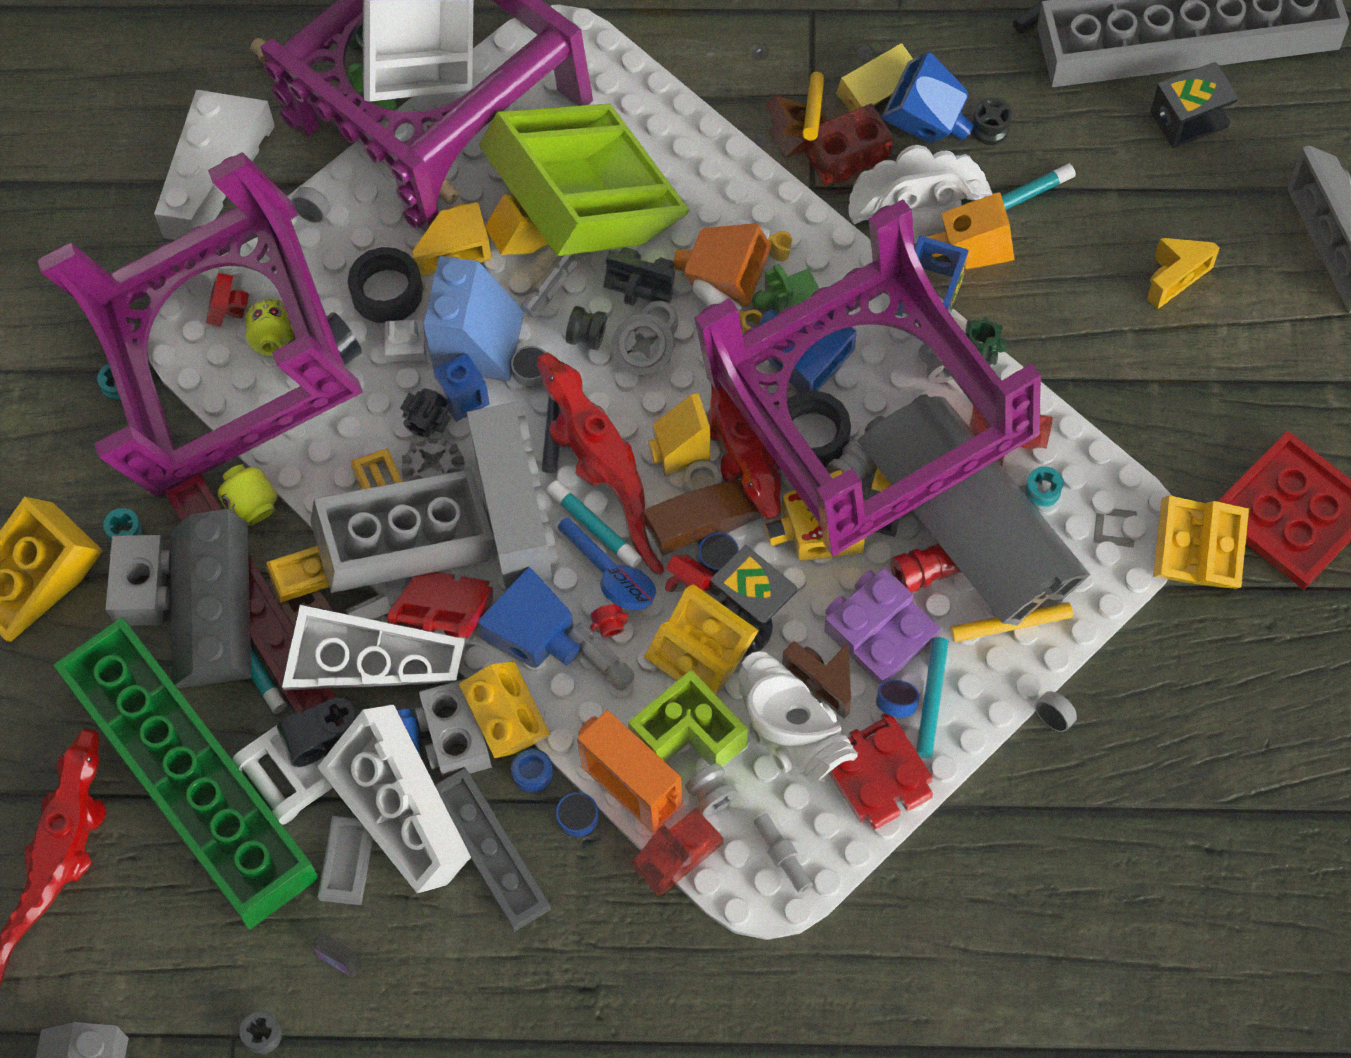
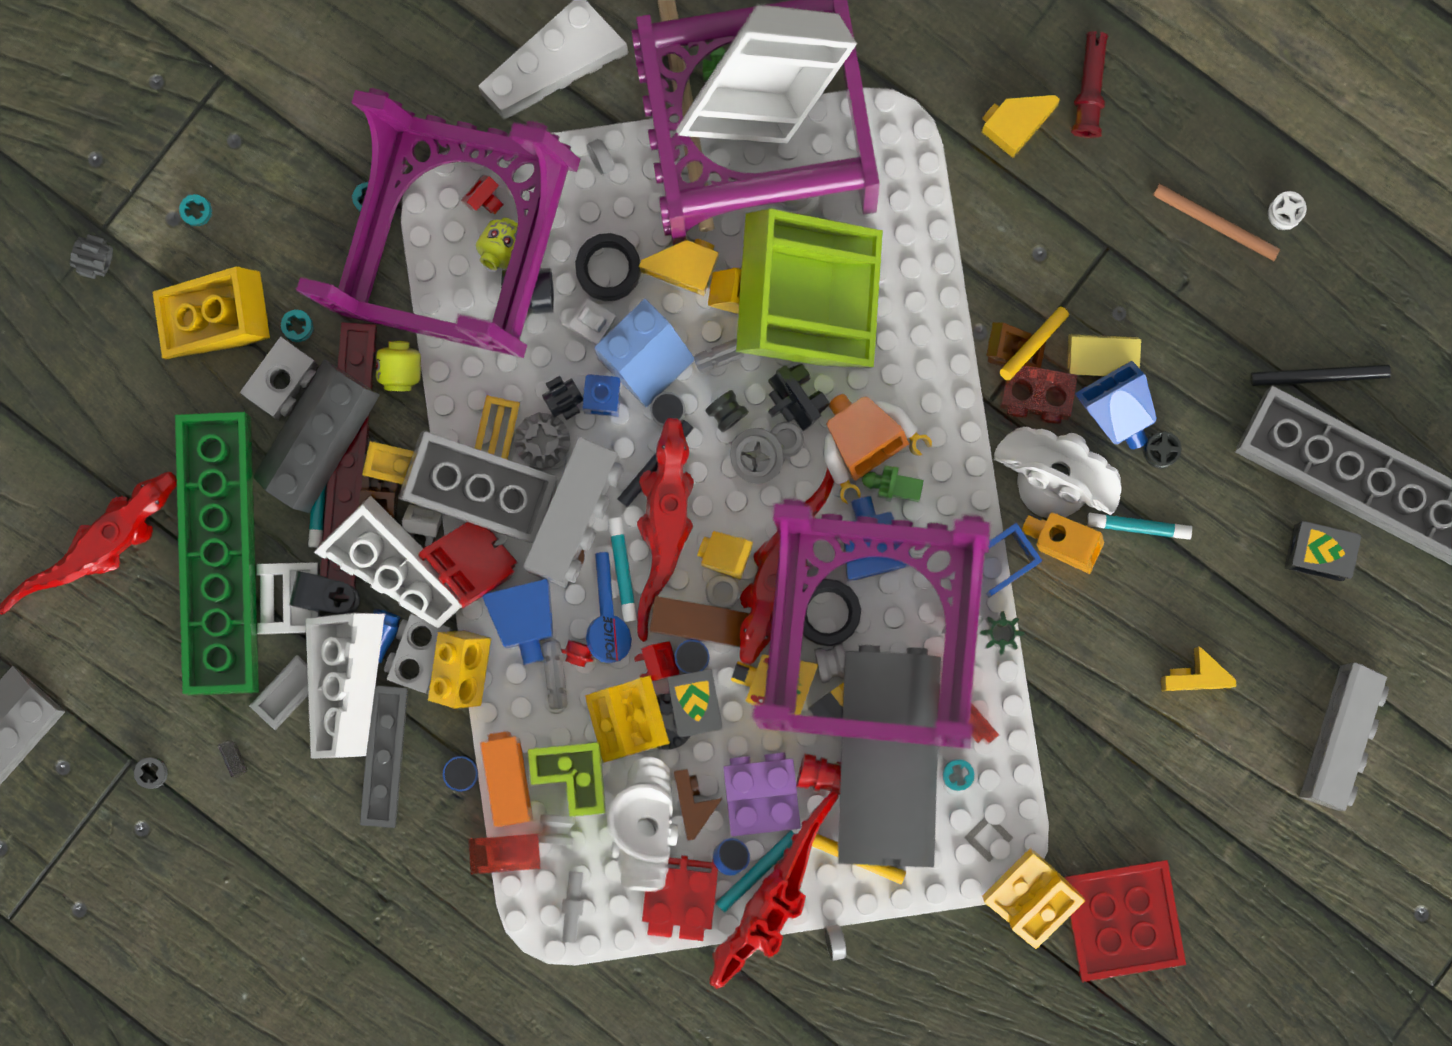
camera: 35 degrees right, 20 degrees up
blue tile [511,748,553,792] -> none
none -> red animal [709,792,839,988]

